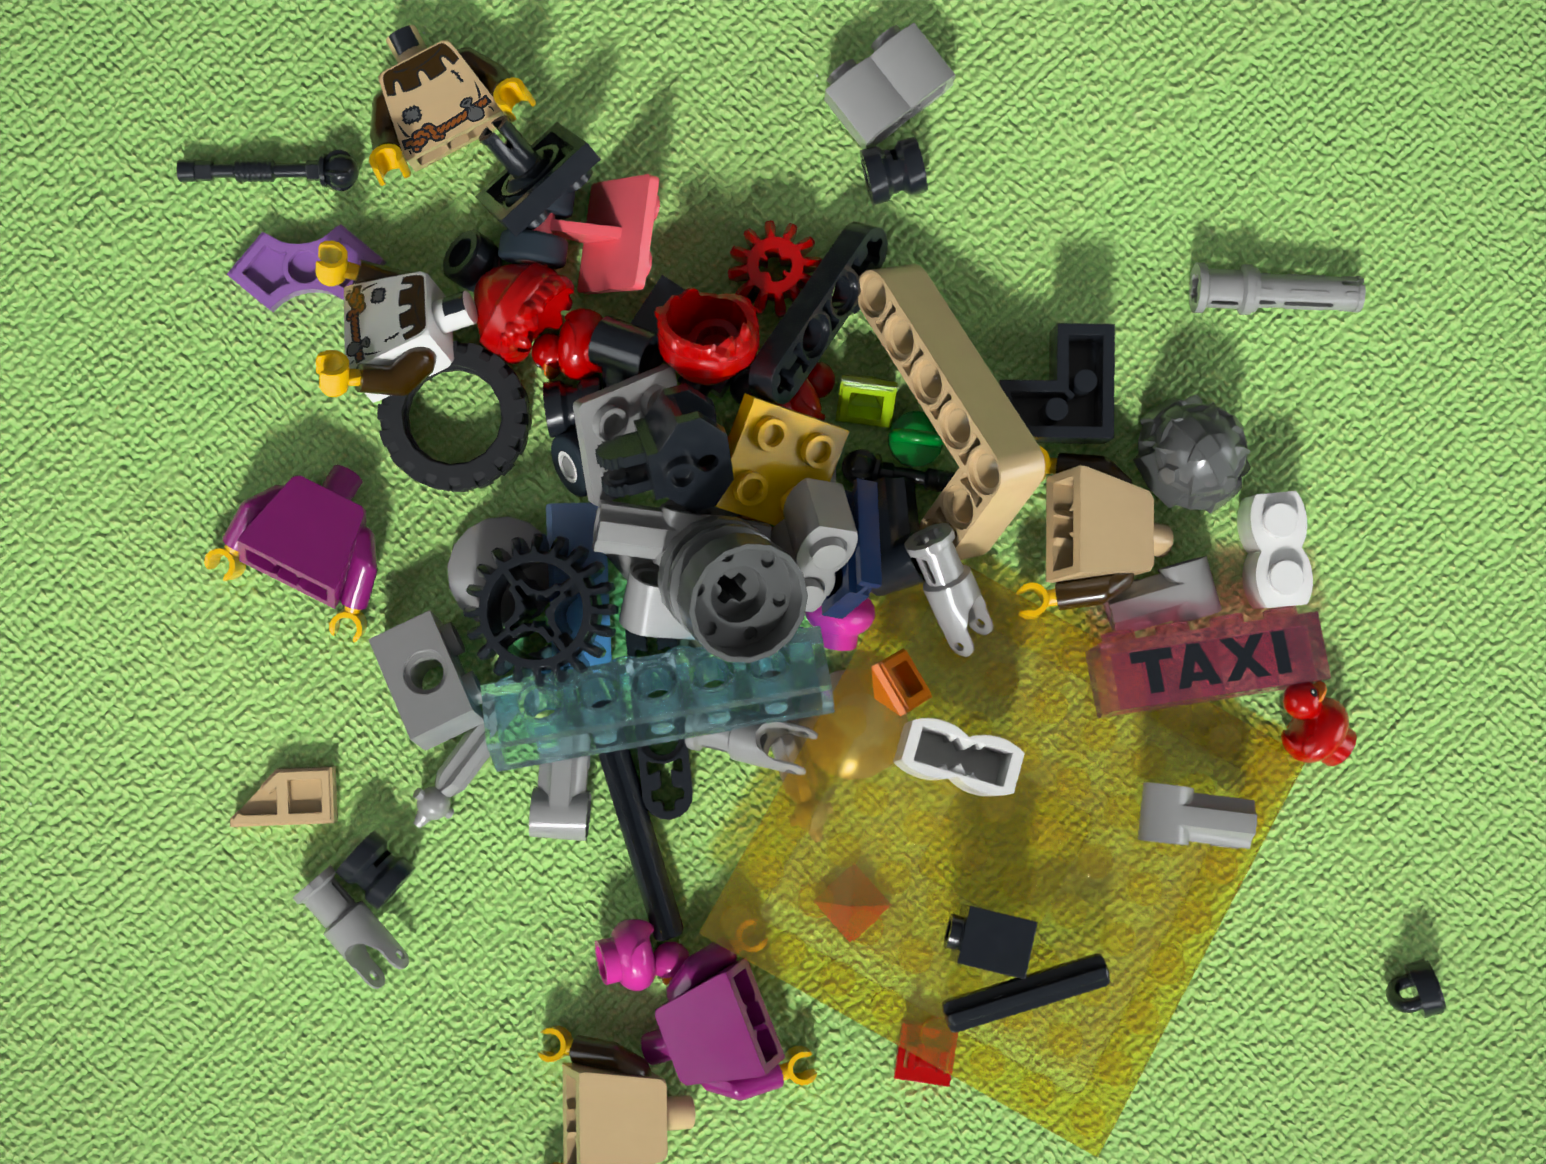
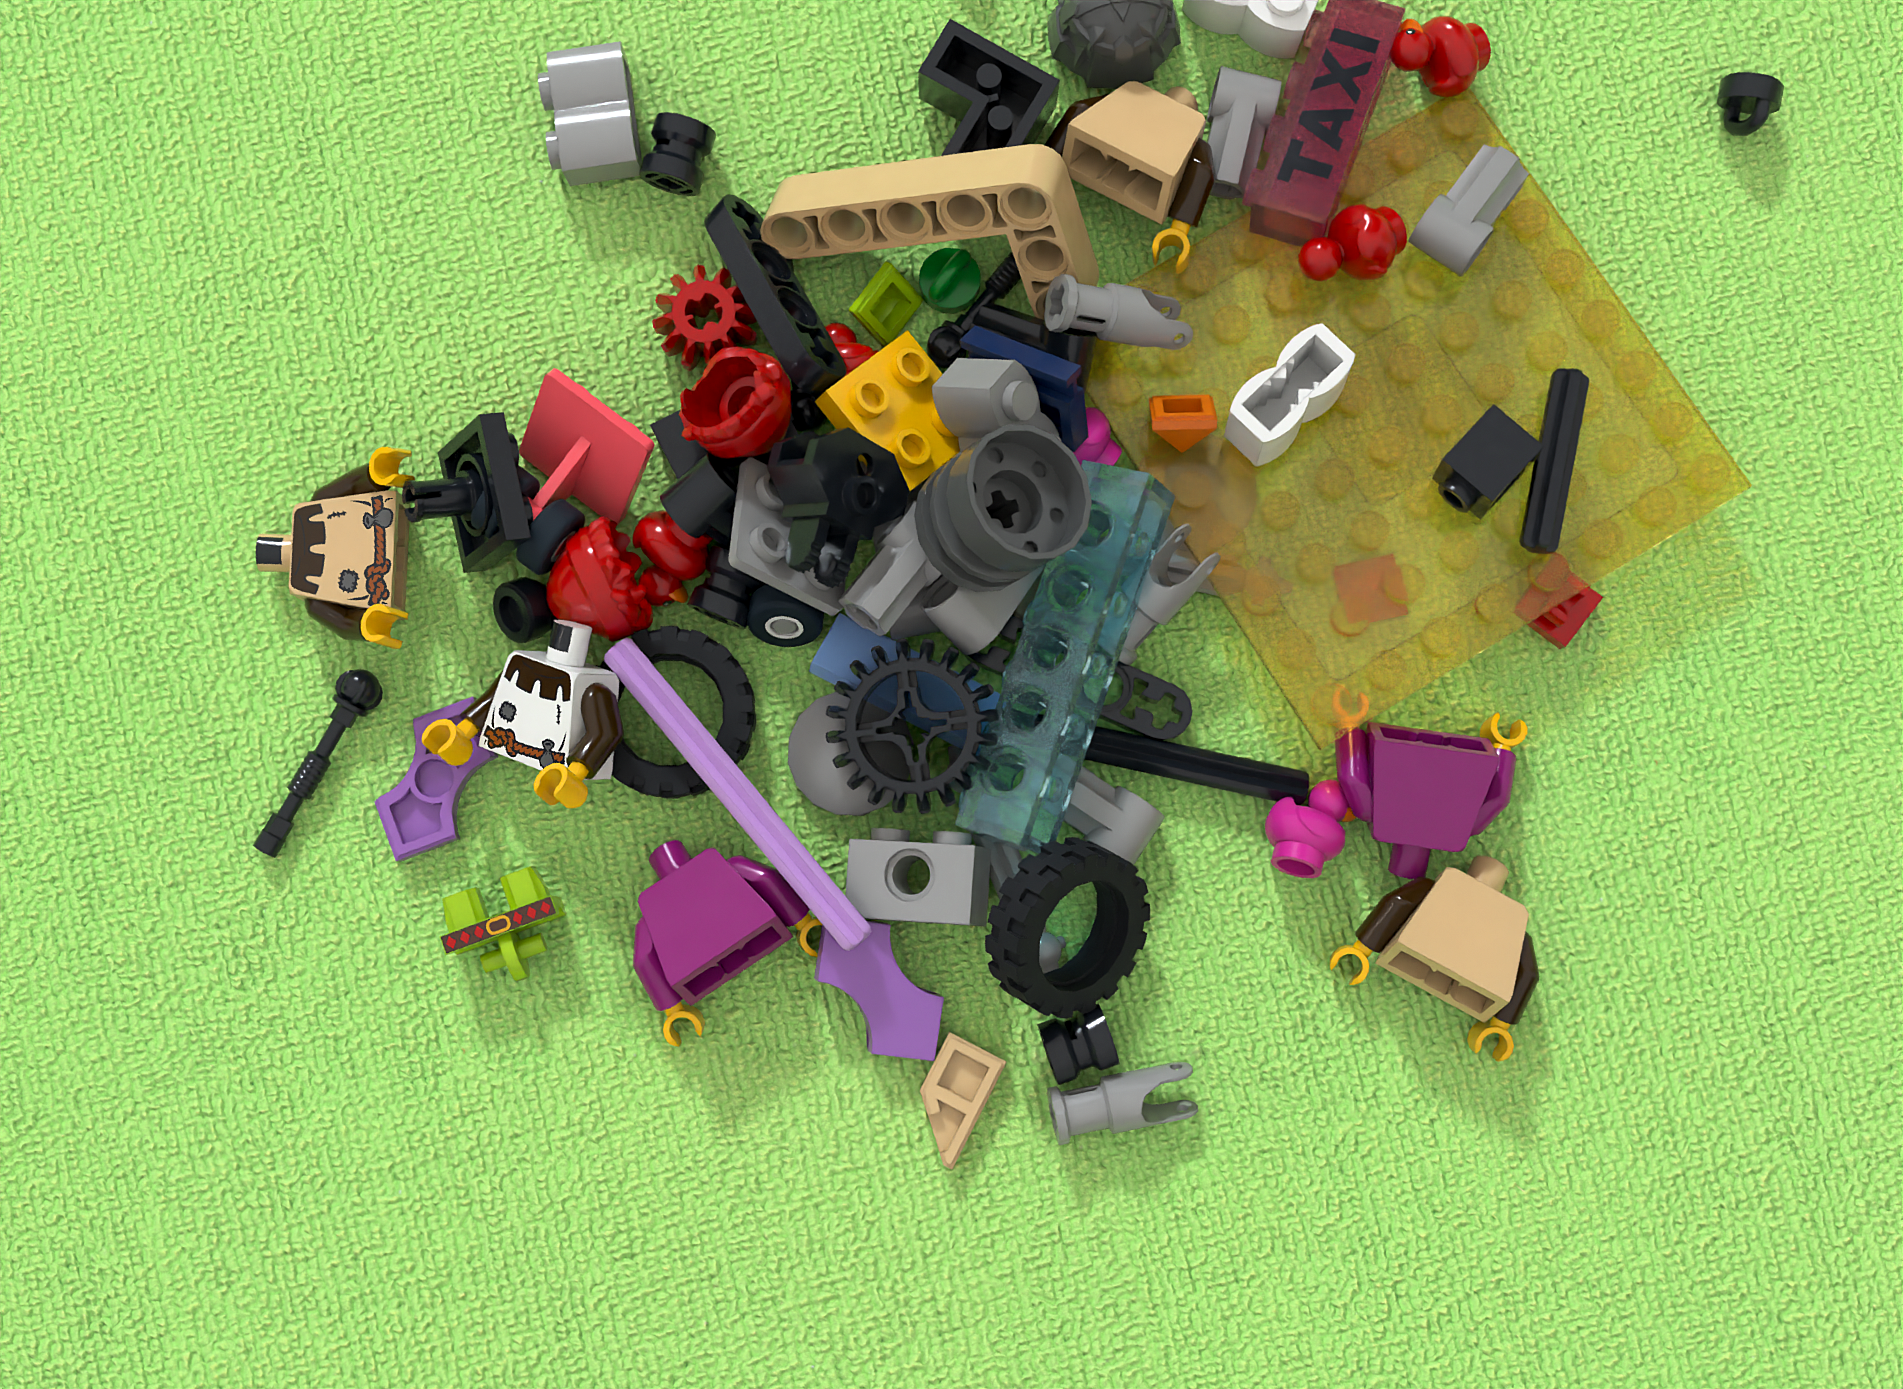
camera: 70 degrees left, 5 degrees down
none -> lime hips [439,866,567,982]
none -> lavender axle [604,638,872,951]
none -> medium lavender tile [814,920,944,1061]
none -> black tyre [985,837,1150,1019]
none -> red animal [1298,204,1407,282]

